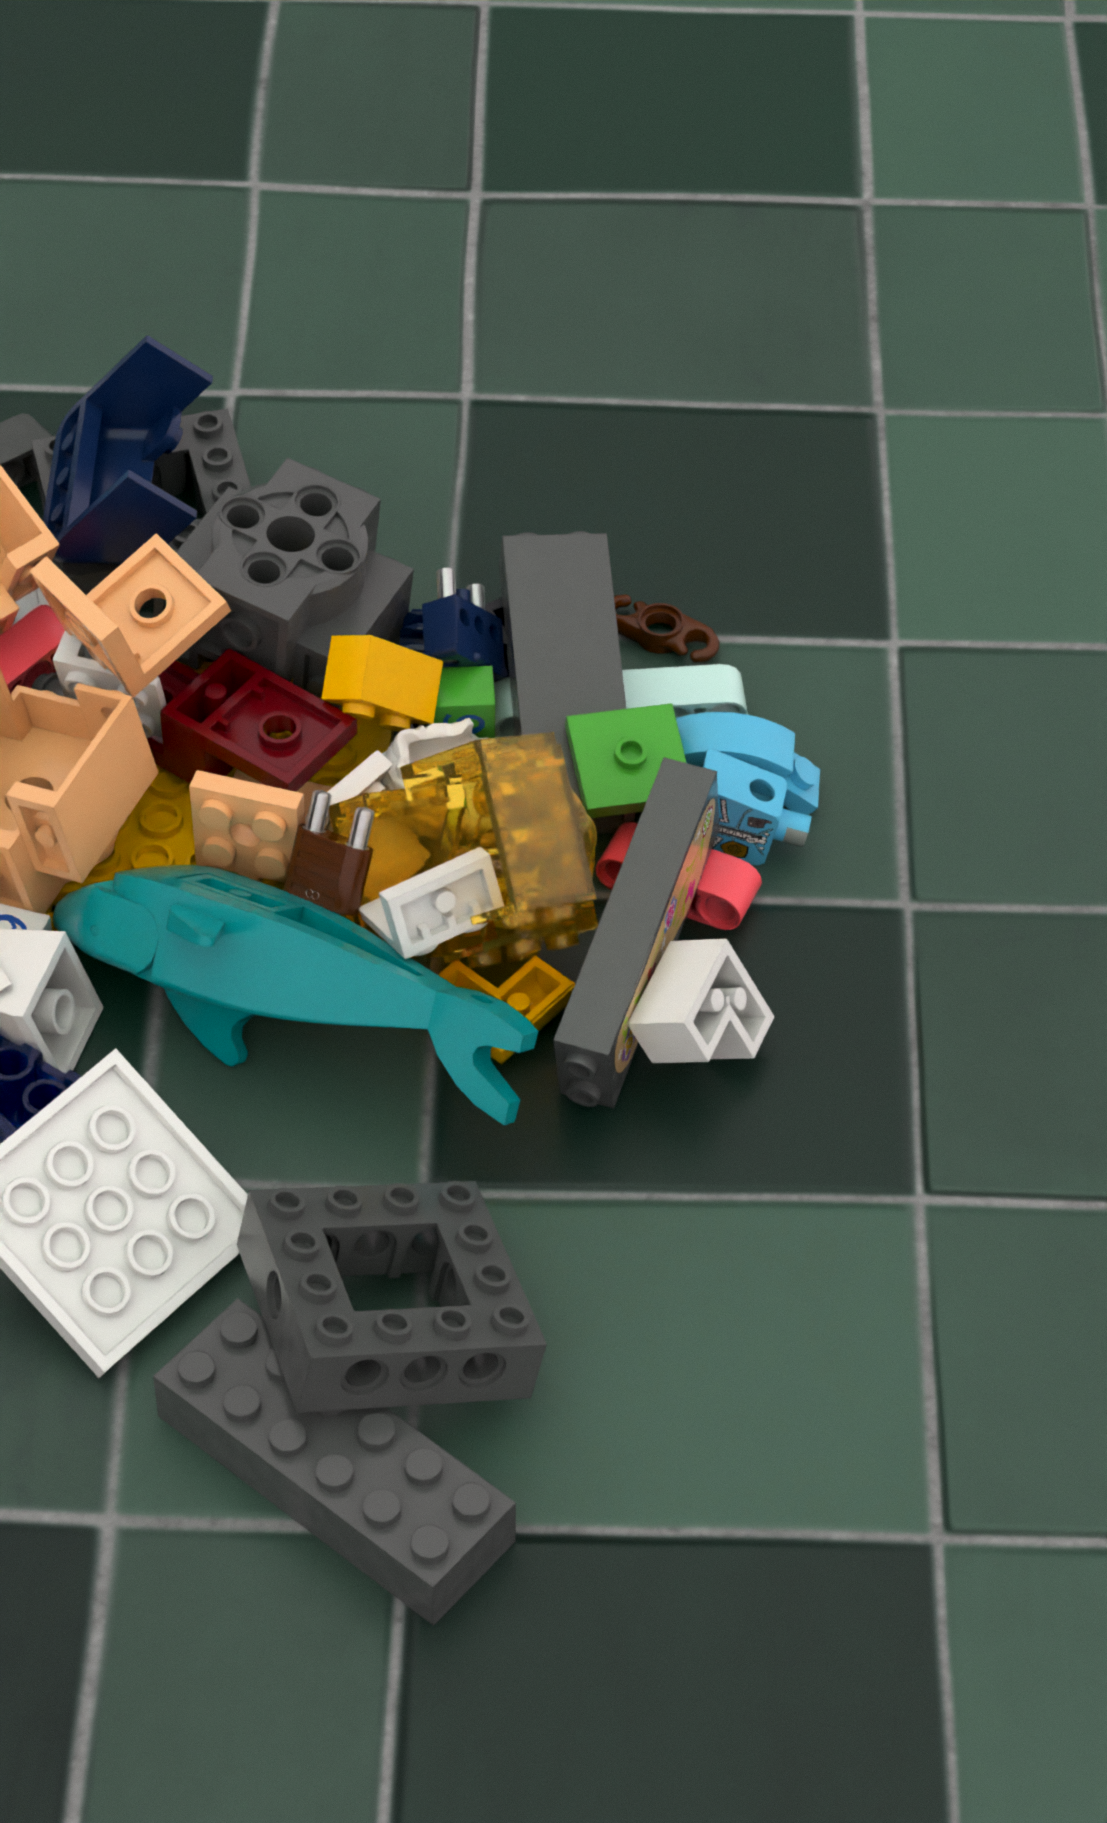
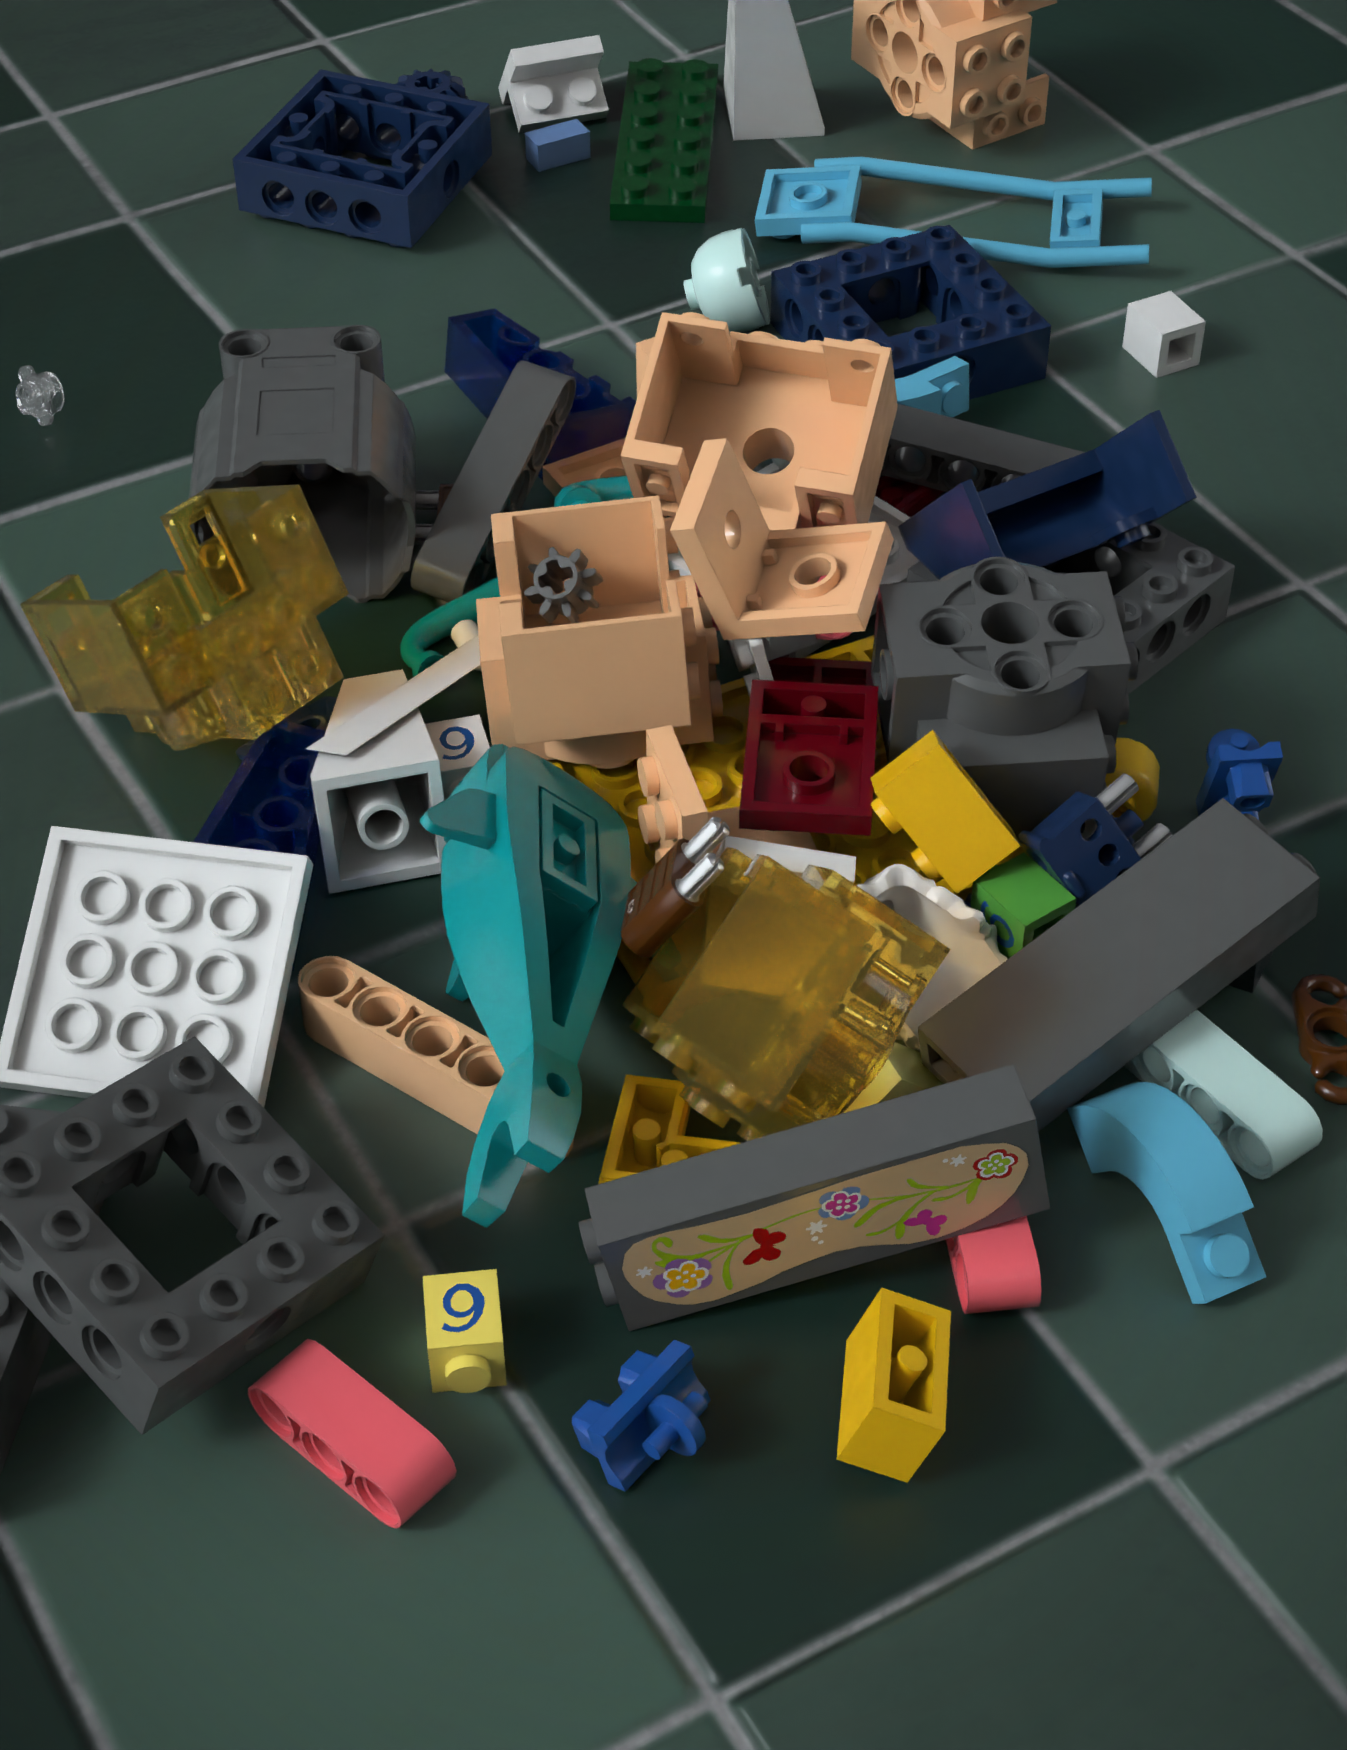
camera: 60 degrees right, 5 degrees down
white bracket [359,847,506,959] -> none
bright green plate [565,703,687,819] -> none
white brick [627,939,775,1063] -> none
medium azure torso [702,748,812,866] -> none
none -> coral beam [248,1339,457,1529]
none -> light nougat beam [298,956,574,1163]
none -> light yellow brick [423,1269,507,1393]
none -> blue hips [572,1340,711,1492]
none -> yellow brick [836,1287,951,1483]
none -> blue hips [1196,728,1283,820]

